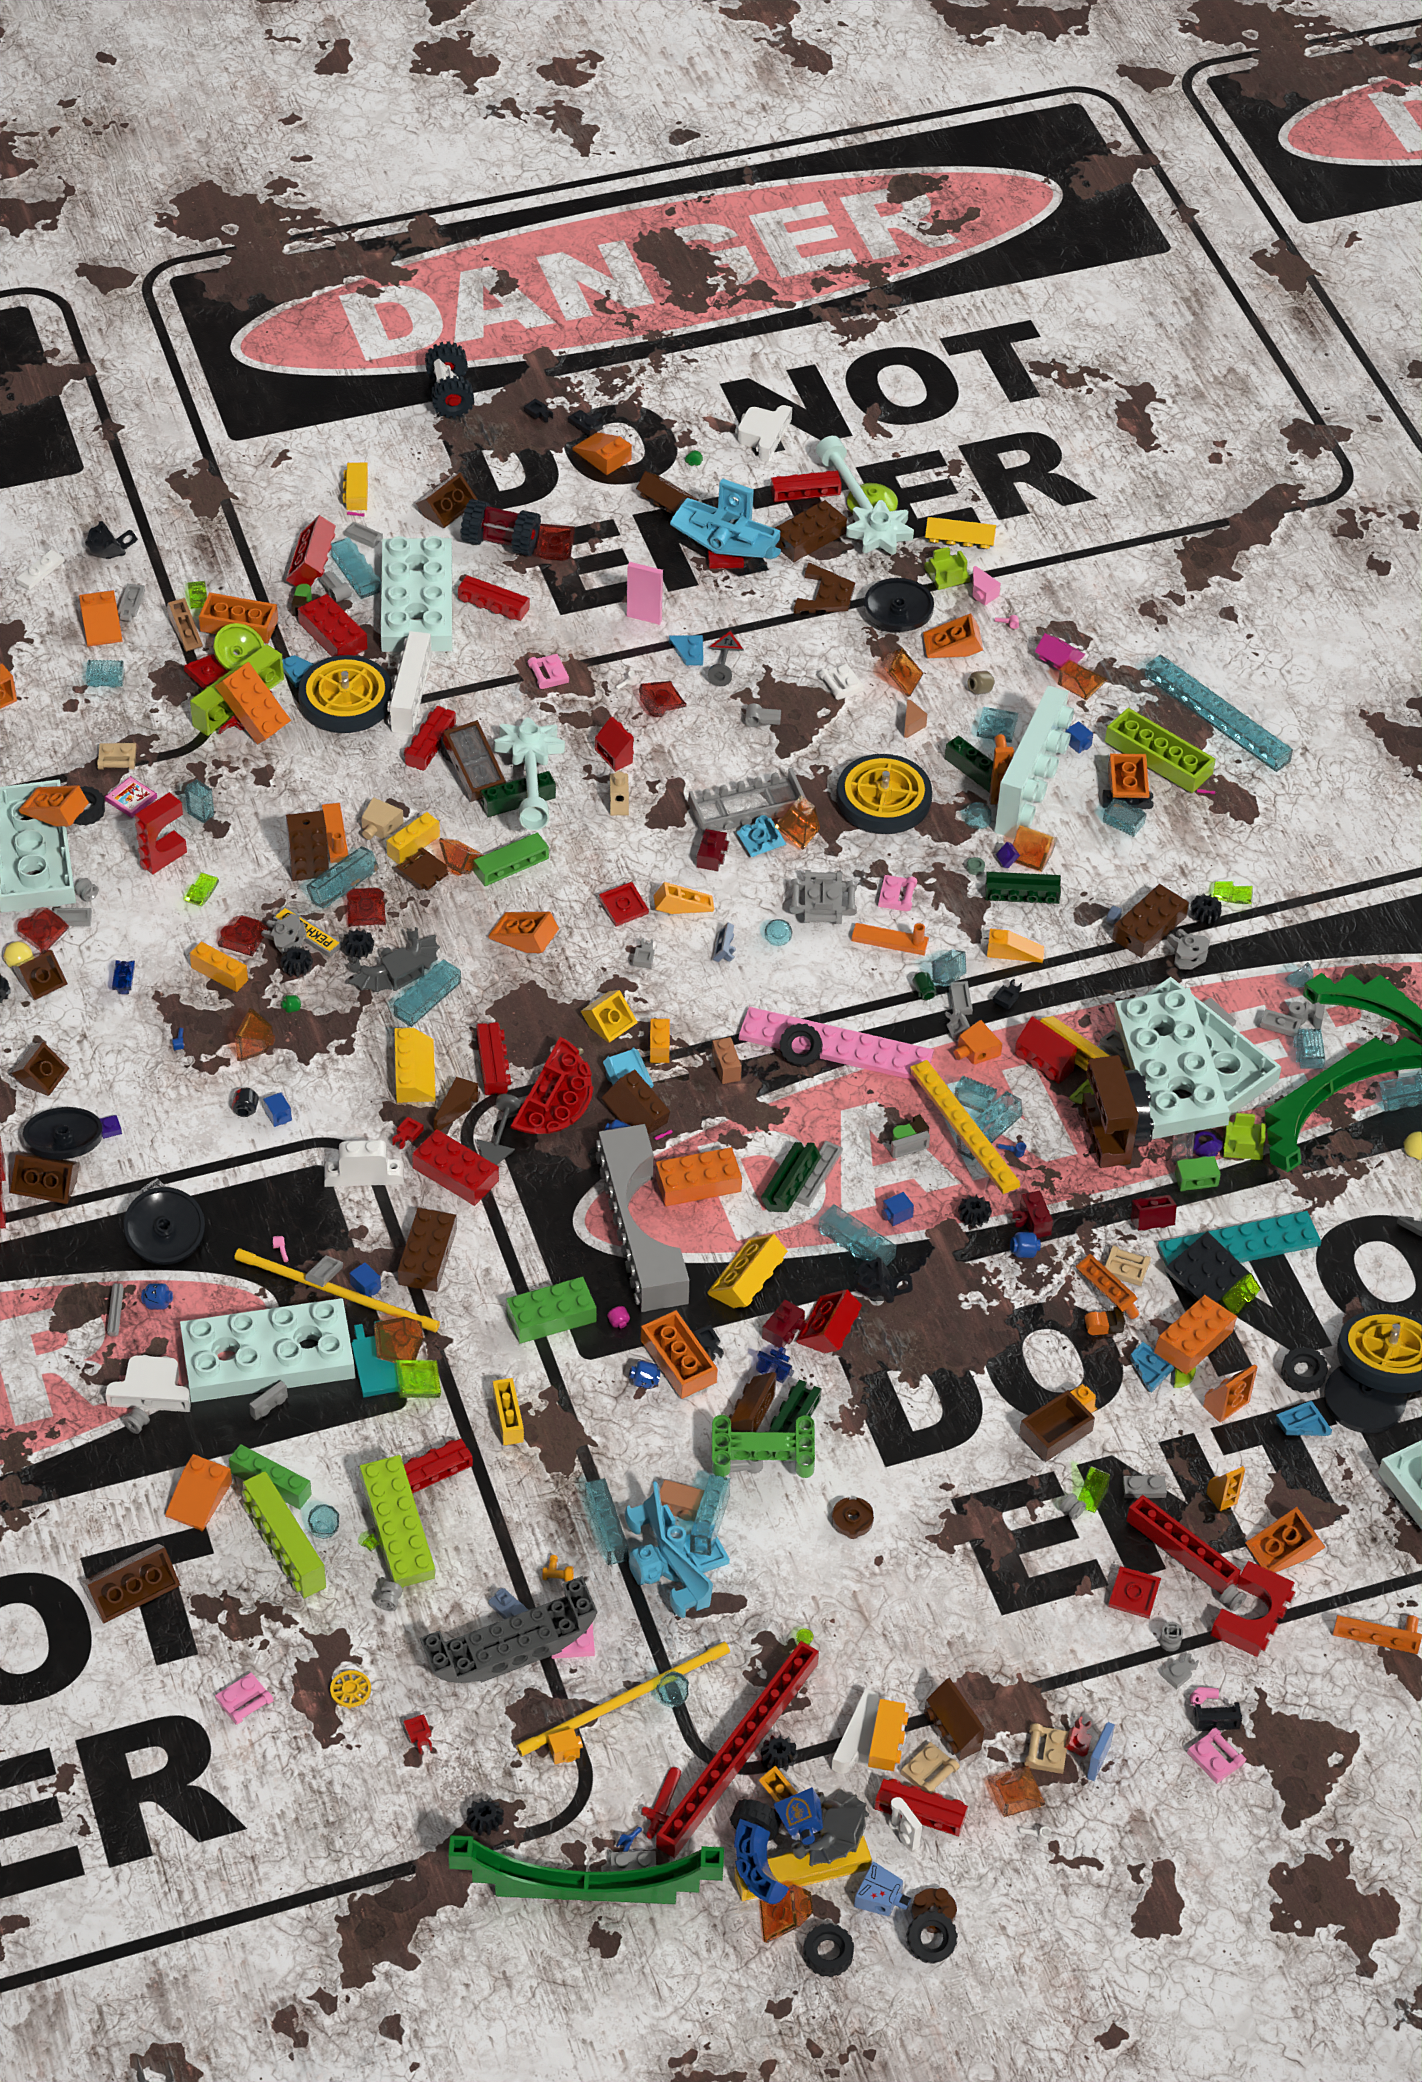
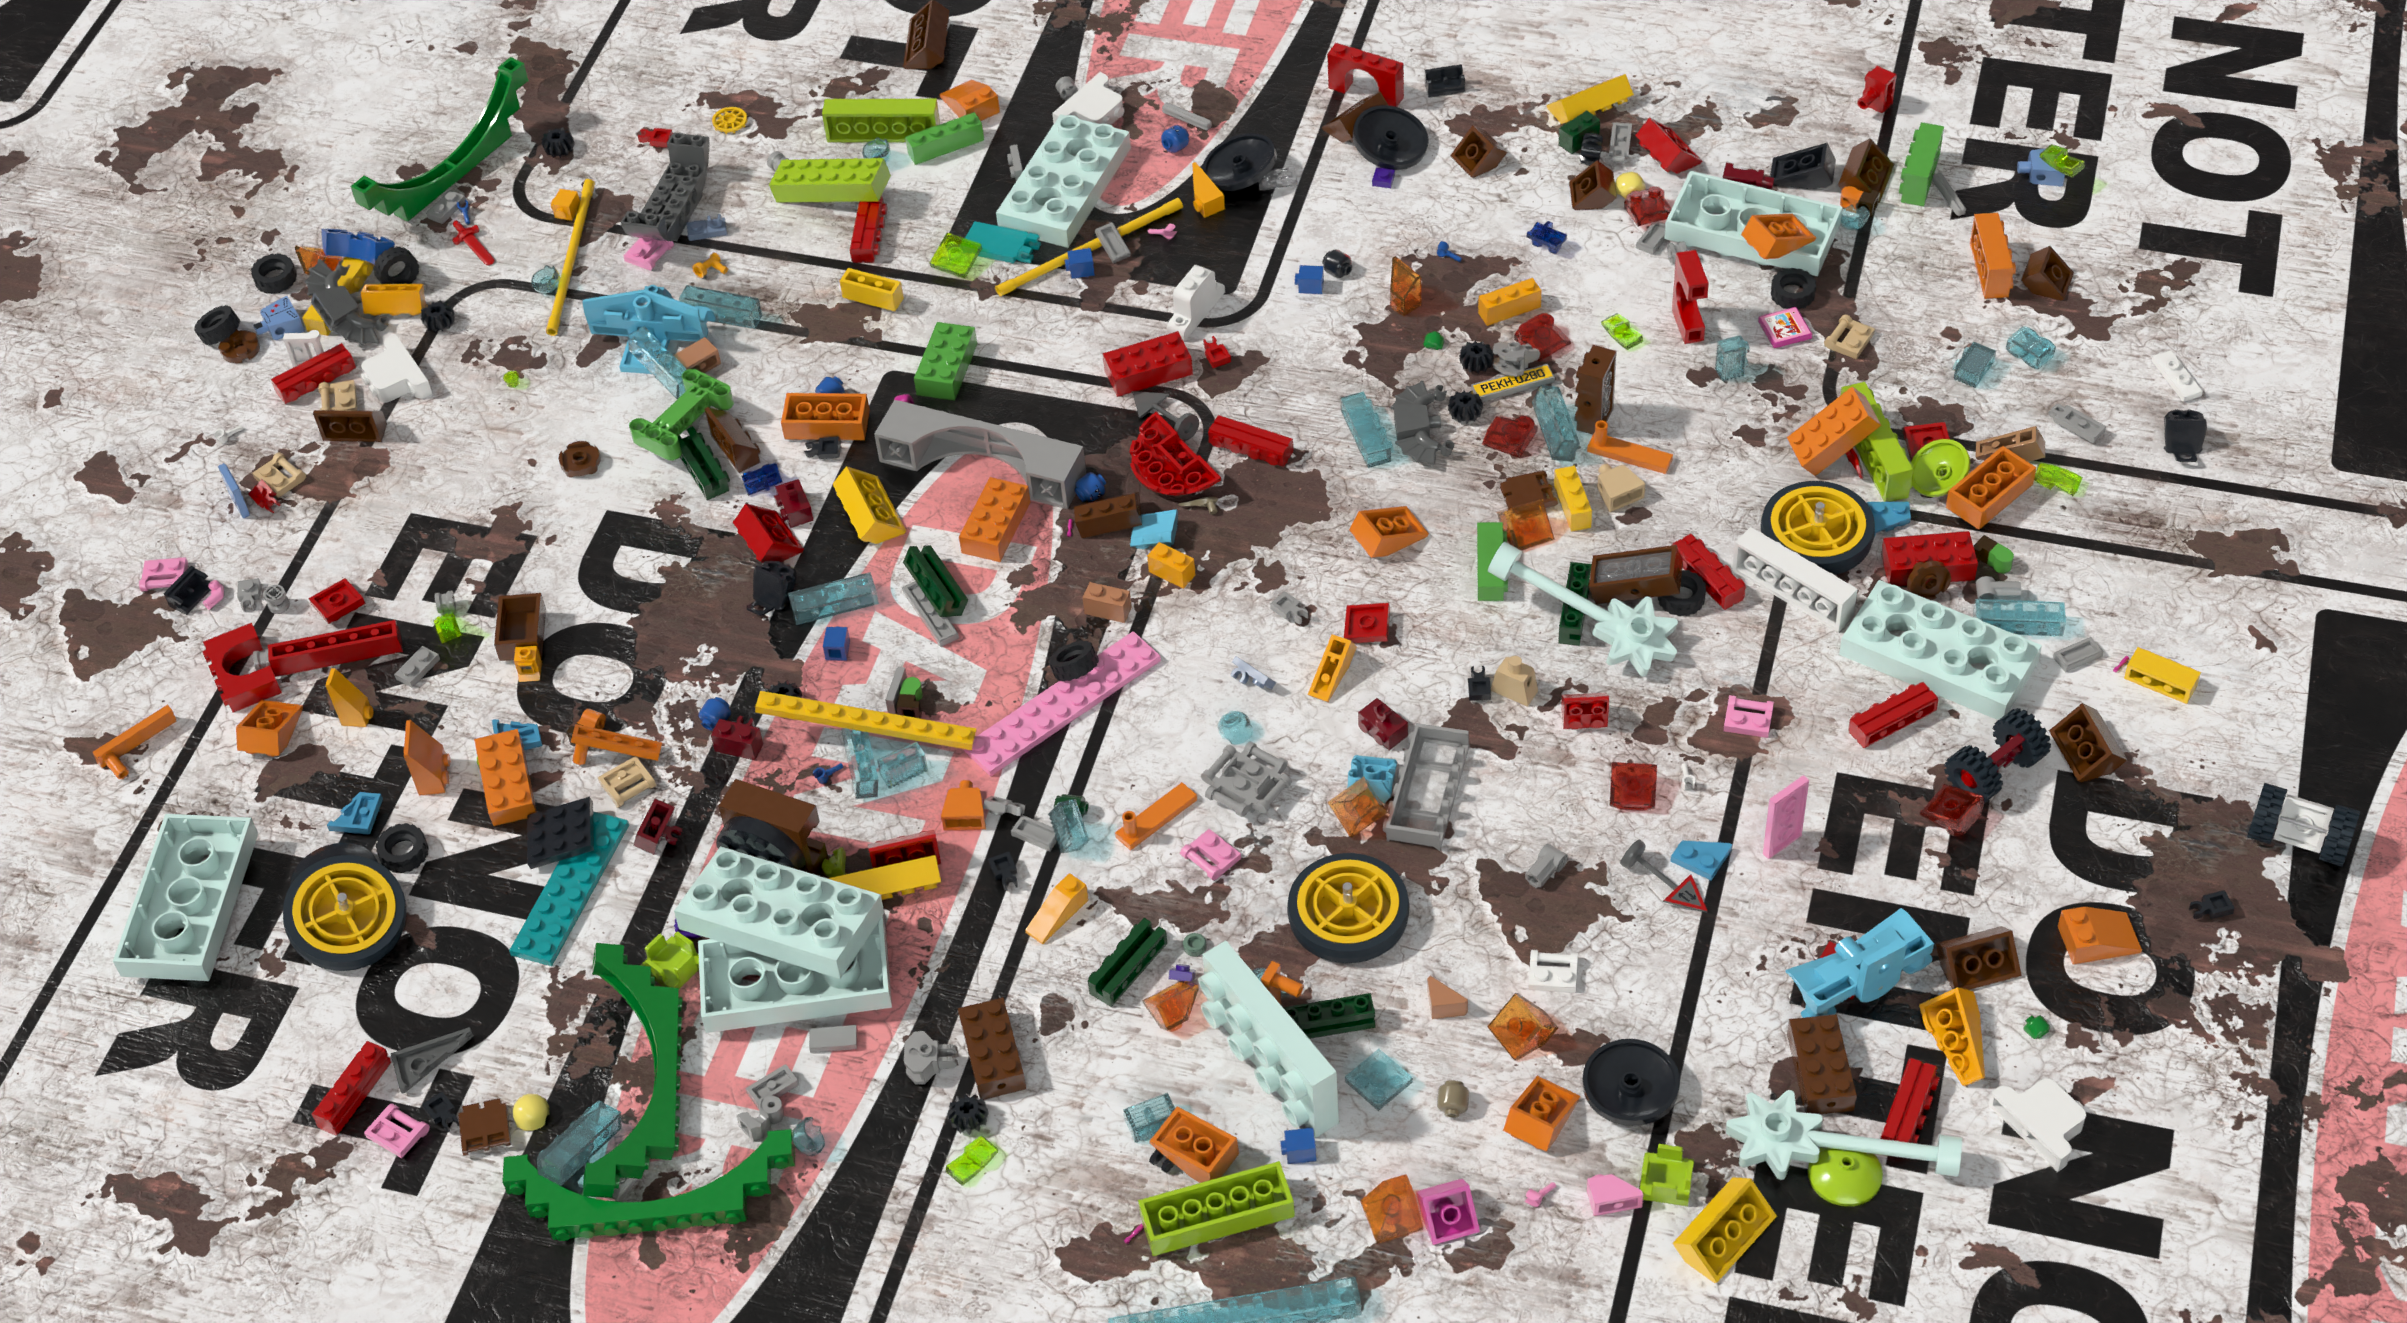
camera: 130 degrees right, 0 degrees up
orange slope [79,590,123,647] -> none
bright pink plate [215,1672,274,1725] -> none
brick [286,515,336,587] -> none
clear orange slope [374,1317,423,1368] -> none
yellow slope [394,1028,436,1103] -> none
reddish brown brick [398,1208,457,1292] -> none
reddish brown slope [434,1077,480,1131] -> none
black plate [568,410,603,436] -> none
yellow slope [581,990,638,1043] -> none
red brick [656,1641,819,1858] -> none
blue torso [774,1787,823,1845] -> none
reddish brown wing [794,562,855,614] -> none
light orange brick [868,1699,909,1772] -> none
clear orange slope [988,1766,1045,1817] -> none
sand blue tile [1106,905,1122,924] -> none
bright green brick [1174,1156,1221,1191] -> none
clear neon green slope [1222,1273,1261,1314] -> none
clear light blue brick [1293,1028,1325,1069] -> none
none -> light orange slope [1192,162,1225,218]
none -> black plate [1468,666,1491,701]
none -> reddish brown plate [1907,561,1951,600]
none -> light orange wedge [1919,987,1985,1086]
none -> clear light blue brick [2006,326,2056,369]

